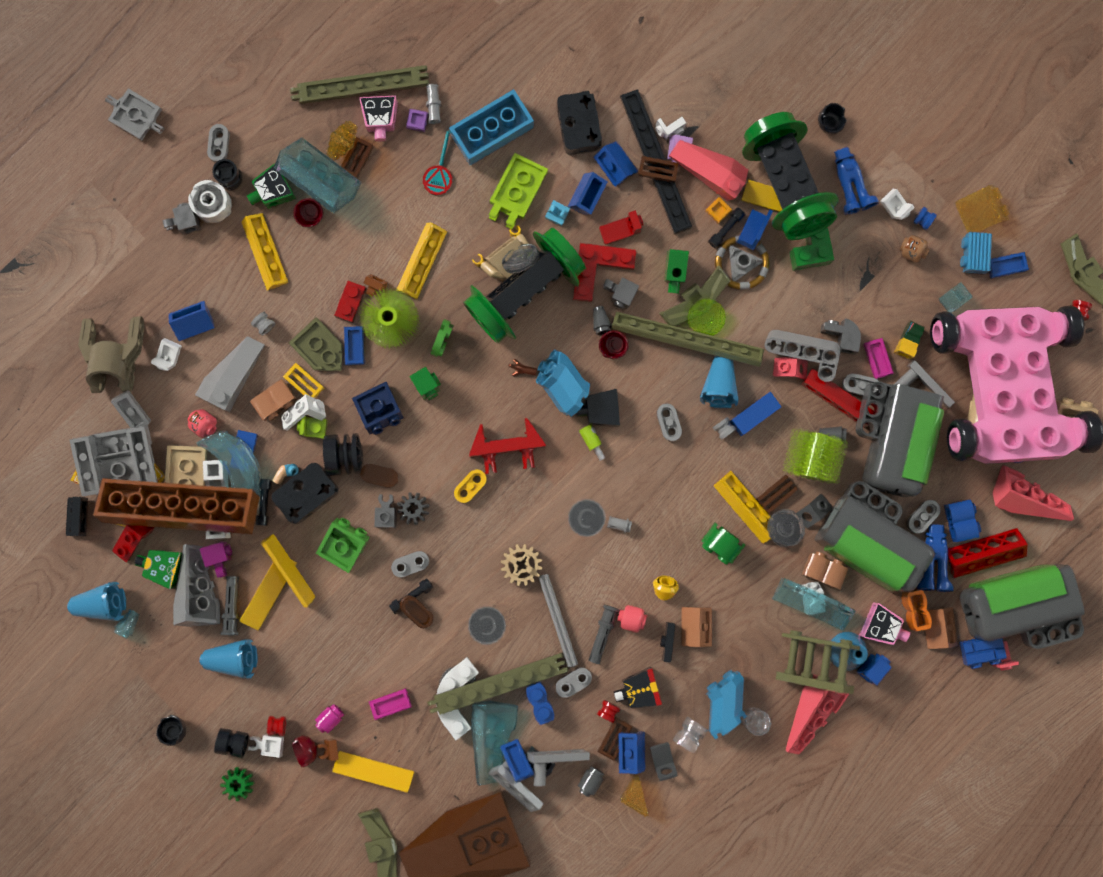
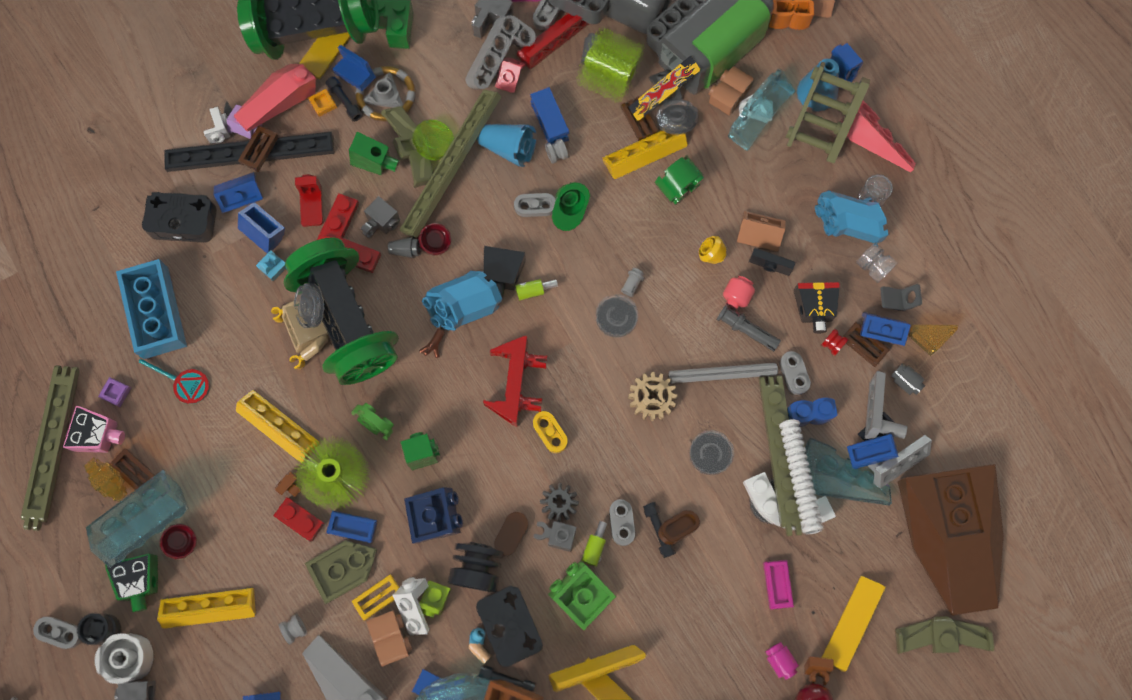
camera: 70 degrees left, 10 degrees down
light grey pin [426,84,441,124] -> none
lime tile [489,153,548,230] -> none
torso [859,602,910,645] -> none
none -> green piece [552,182,590,231]
none -> lime piece [581,521,607,567]
none -> sticker [629,56,700,121]
none -> white piece [779,419,824,534]

